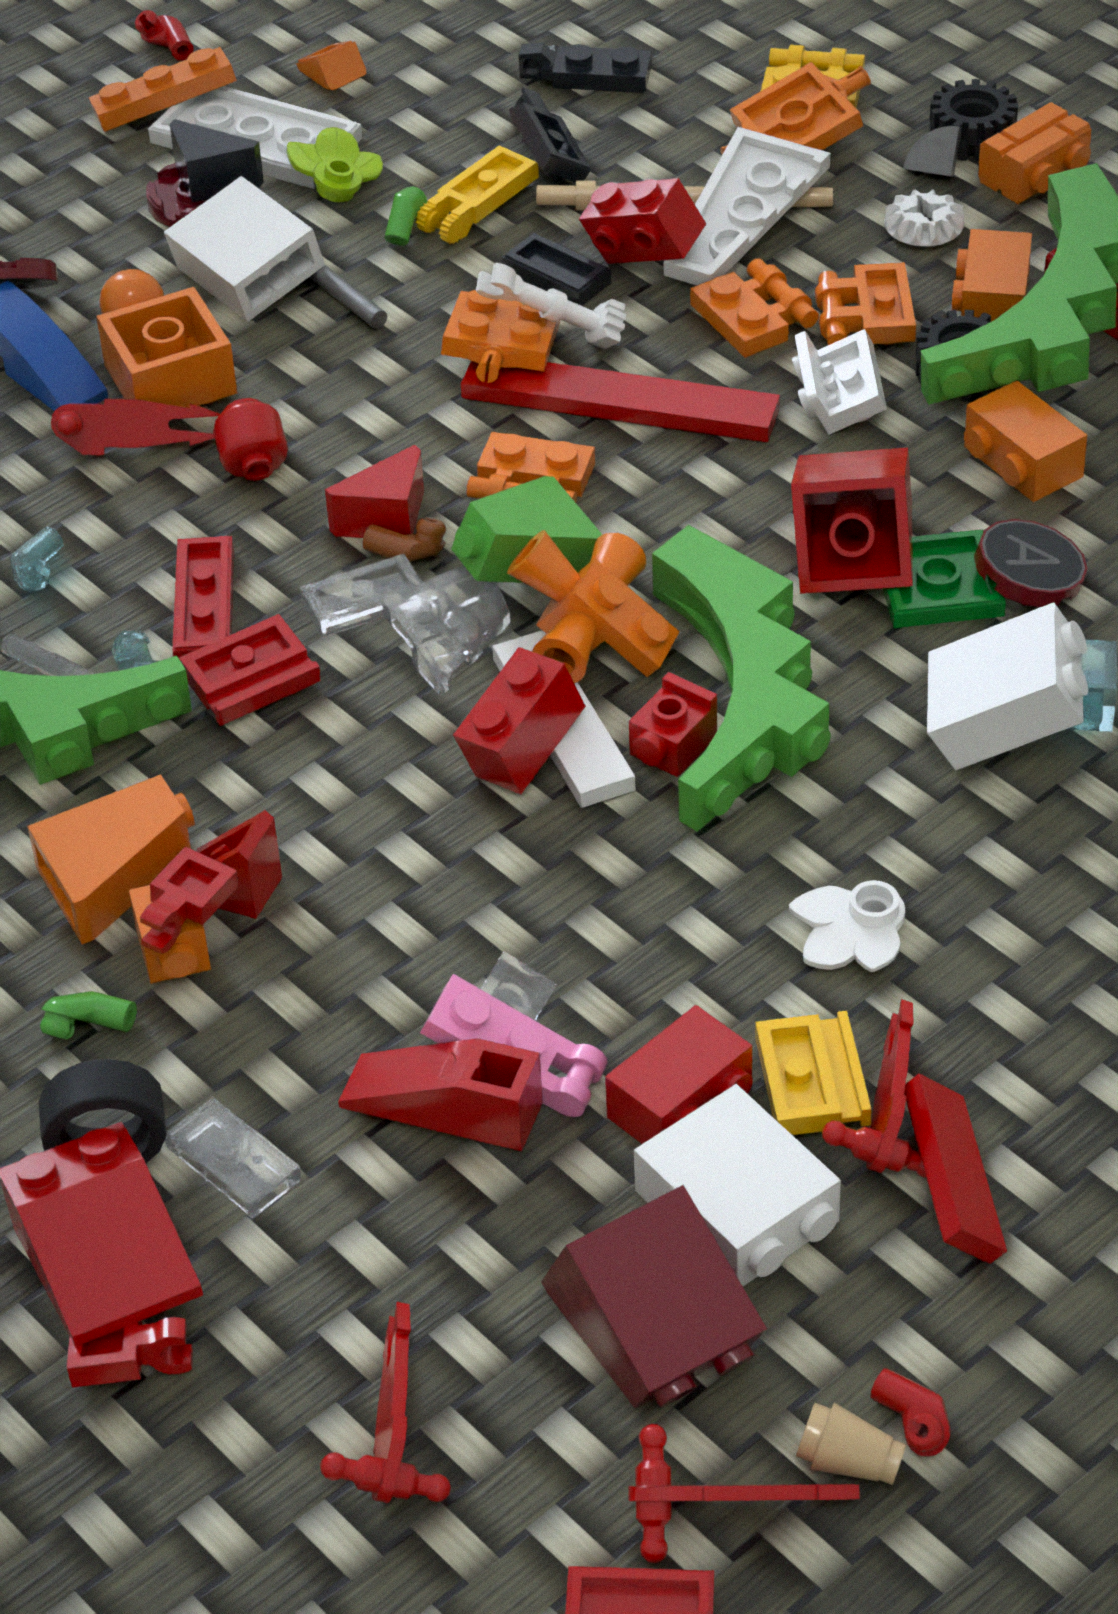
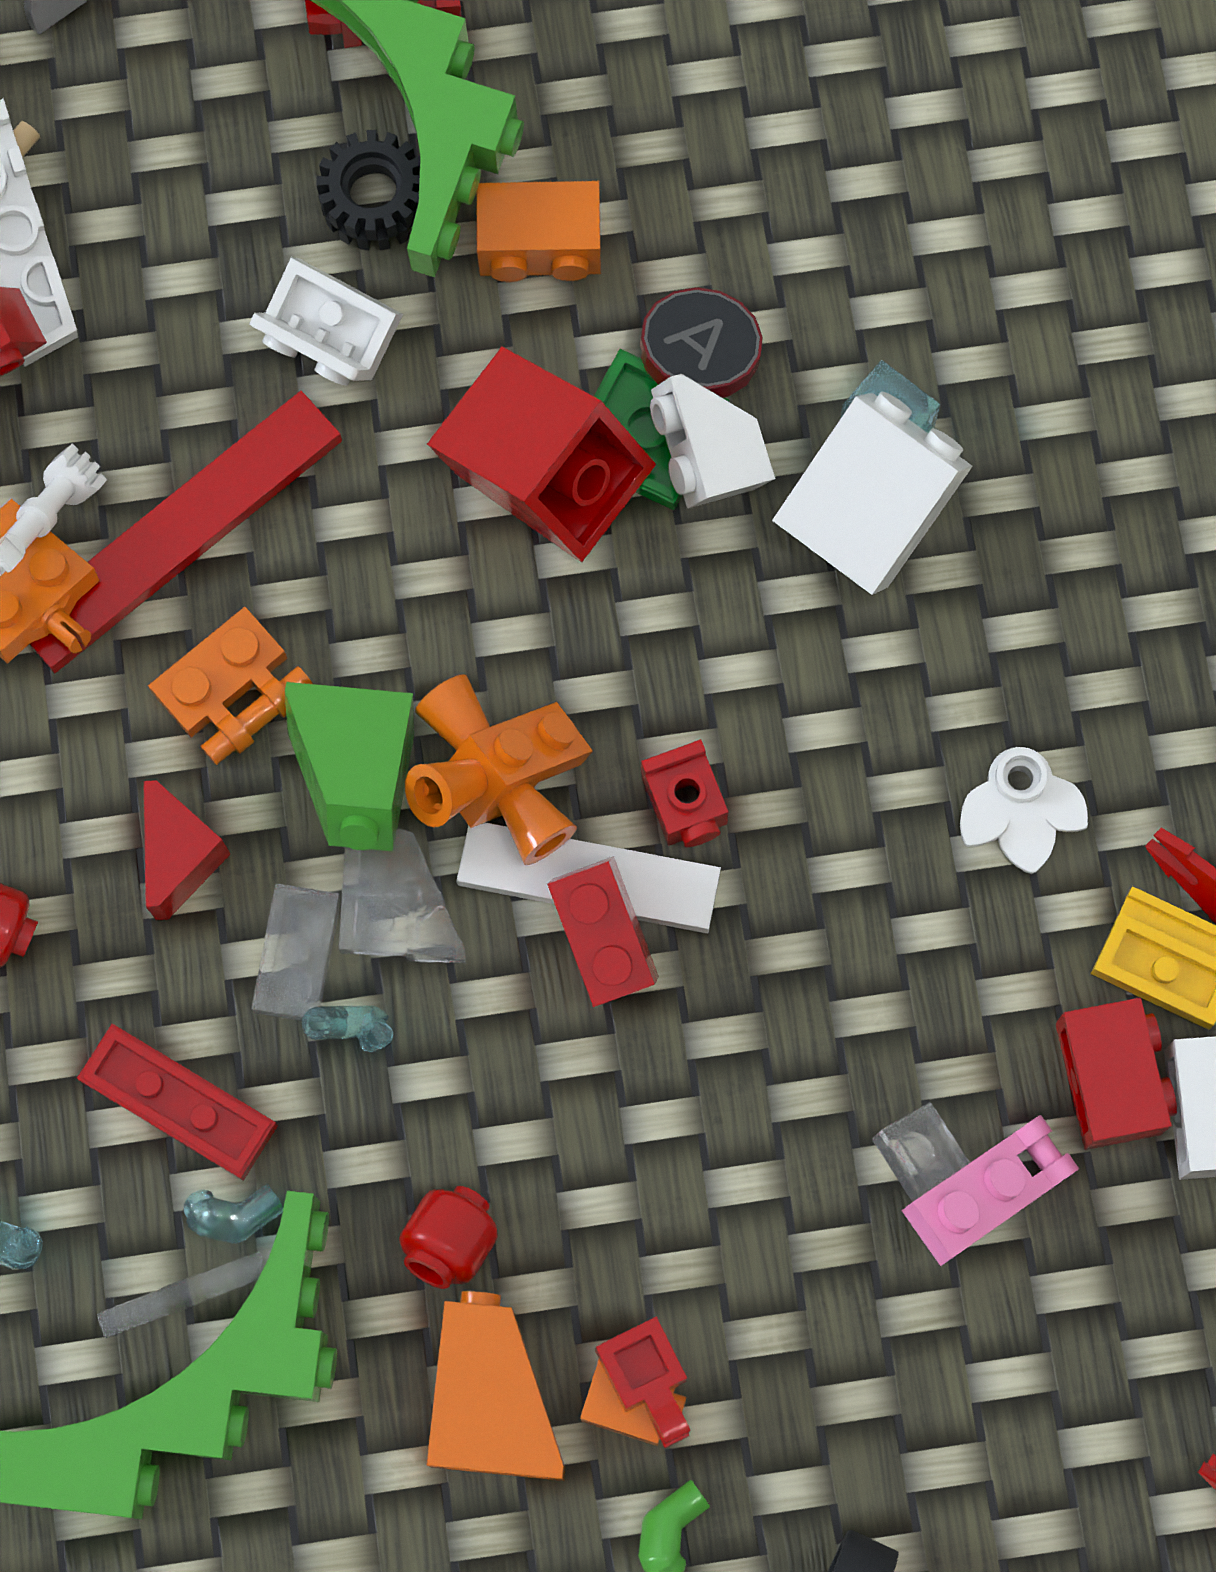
camera: 55 degrees left, 30 degrees up
clear plate [165,1097,302,1218] -> none
red plate [179,614,321,726] -> none
red slope [196,810,282,919] -> none
red slope [338,1038,543,1151] -> none
dark orange arm [362,517,446,563] -> none
bright green arch [652,525,831,832] -> none
orange plate [690,258,819,358] -> none
orange plate [815,262,916,346] -> none
white gear [884,189,964,246] -> none
orange brick [951,229,1032,322] -> none
none -> clear light blue arm [302,1006,393,1052]
none -> red head [399,1186,498,1289]
none -> white slope [650,374,775,509]

